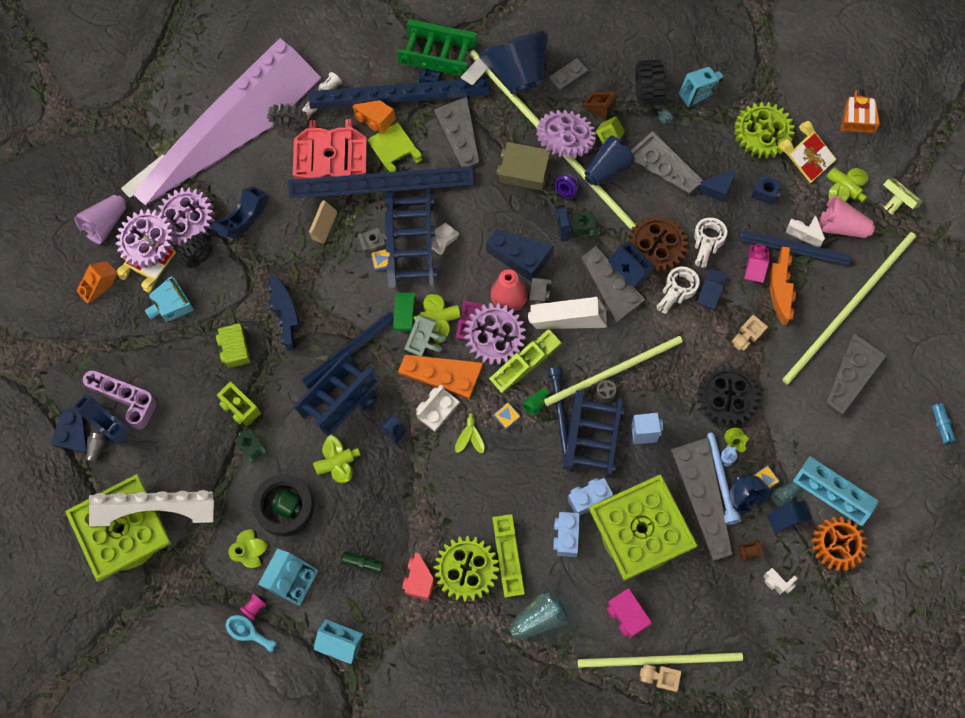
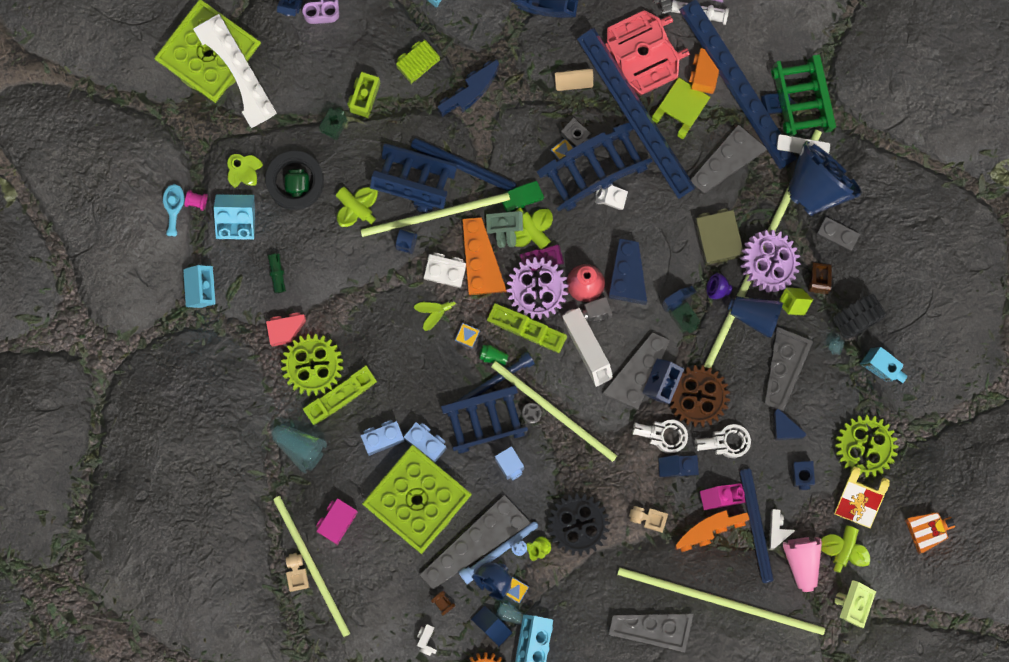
camera: 60 degrees right, 10 degrees up
none -> yellowish green piece [361,193,510,237]

